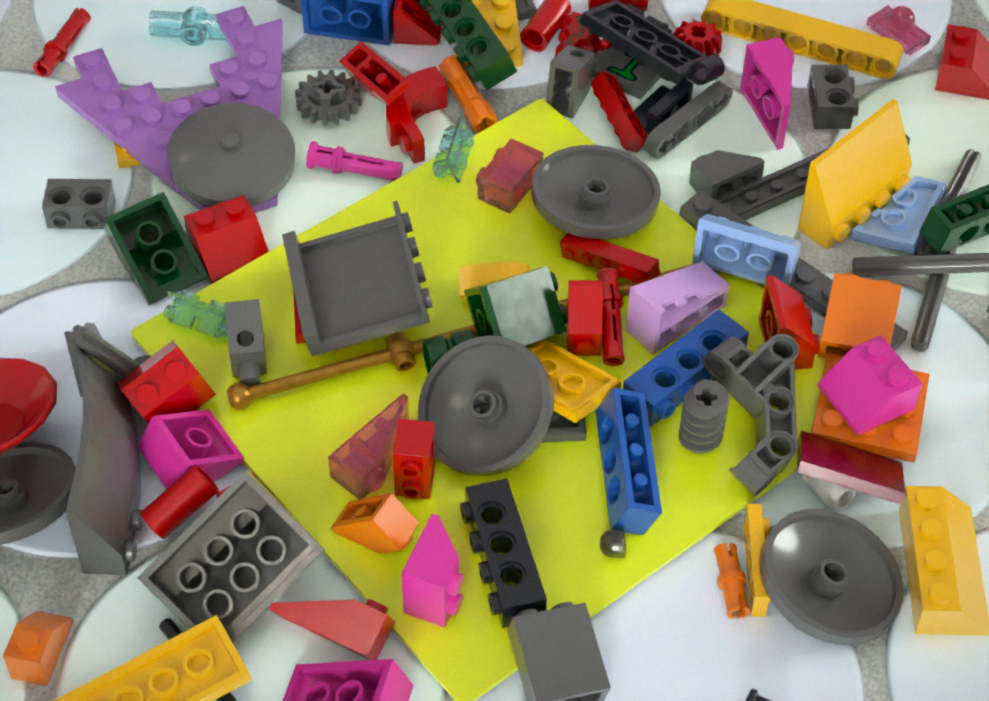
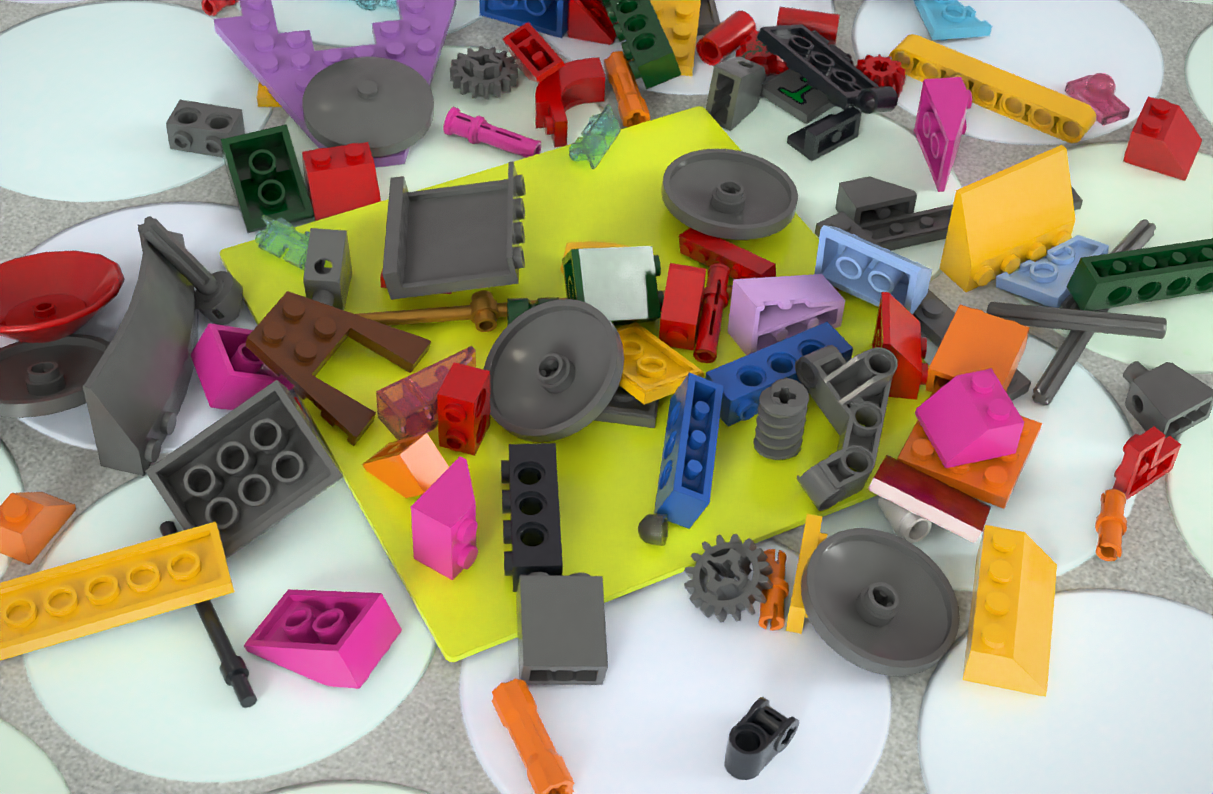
camera: 10 degrees right, 5 degrees down
red slope [117,340,216,424] -> none
red pin [140,464,219,539] -> none
slope [269,599,396,660] -> none
clear pink brick [476,138,544,214] -> none
red piece [590,71,647,153] -> none
dark grey beam [644,81,733,158] -> none
dark grey brick [807,65,859,129] -> none
none -> reddish brown wing [245,291,431,446]
none -> dark grey gear [684,534,773,623]

